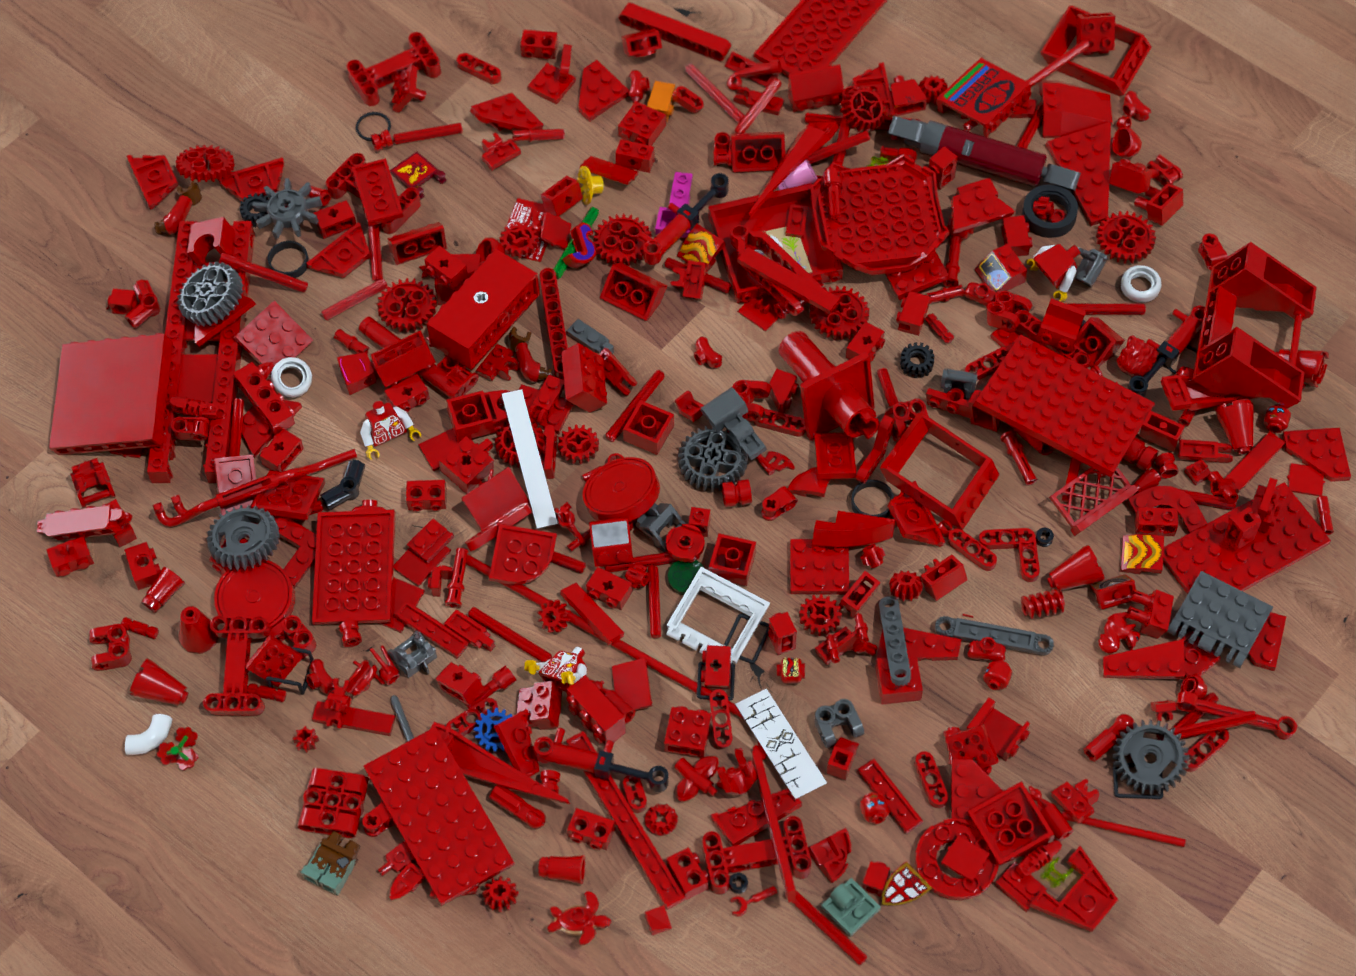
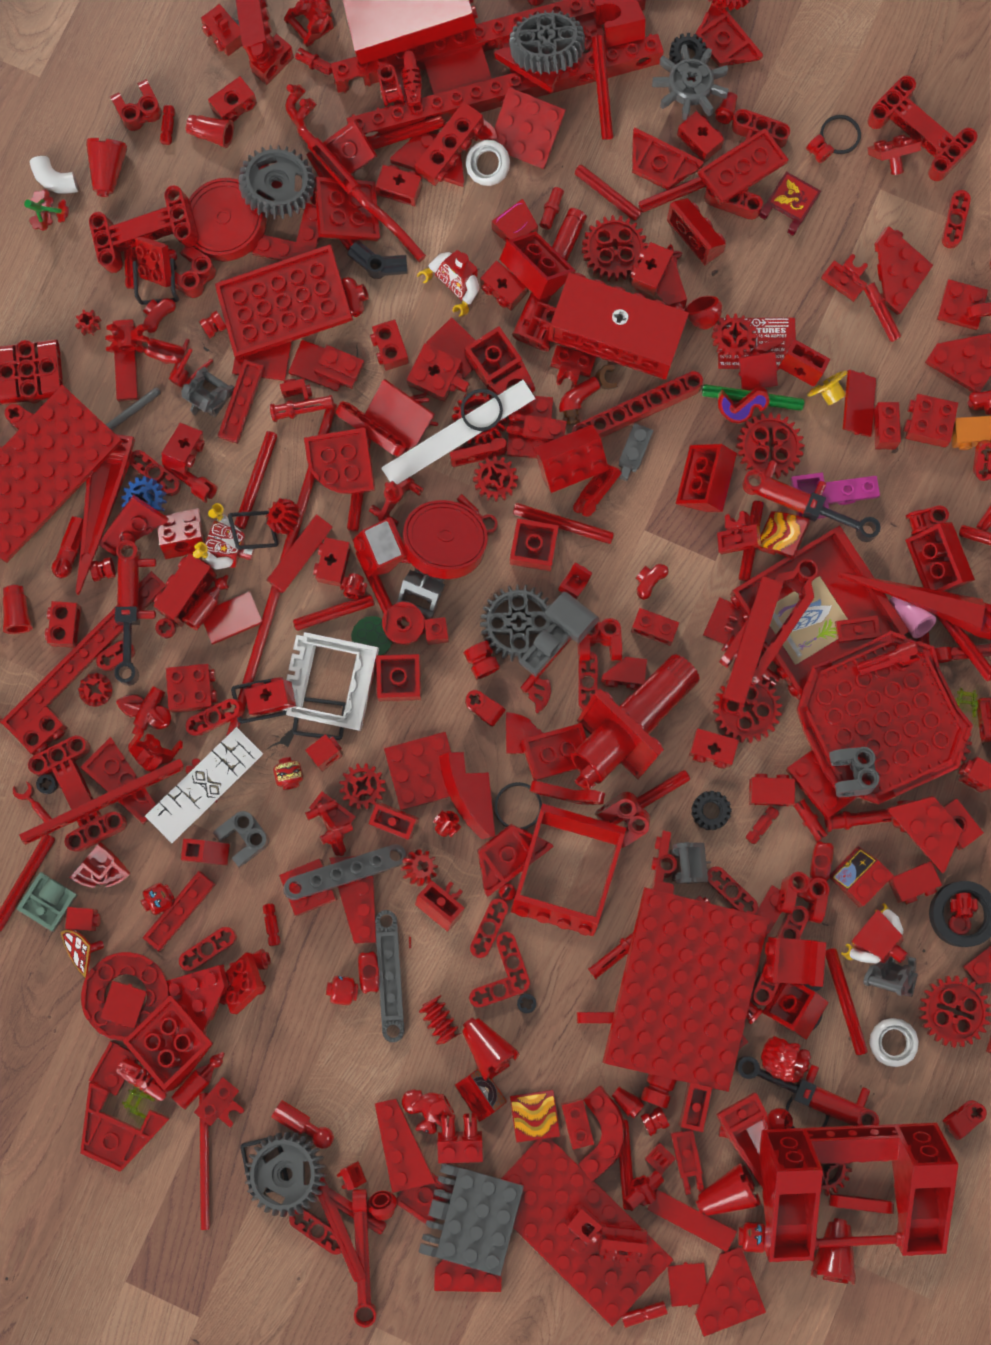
camera: 75 degrees right, 20 degrees up
red cone [179,606,218,654] -> none
black tyre [268,241,309,278] -> none
red axle [393,123,463,144] -> none
red hinge [444,609,496,652] -> none
red panel [966,697,1030,761] -> none
red fence [1049,467,1139,536] -> none
none -> red bush [155,618,176,639]
none -> black piece [228,511,279,550]
none -> red axle [262,903,281,946]
none -> red axle [295,47,332,76]
none -> black piece [461,389,503,431]
none -> red brick [631,608,680,646]
none -> dark grey piece [829,747,879,797]
none -> red beam [829,1194,895,1214]

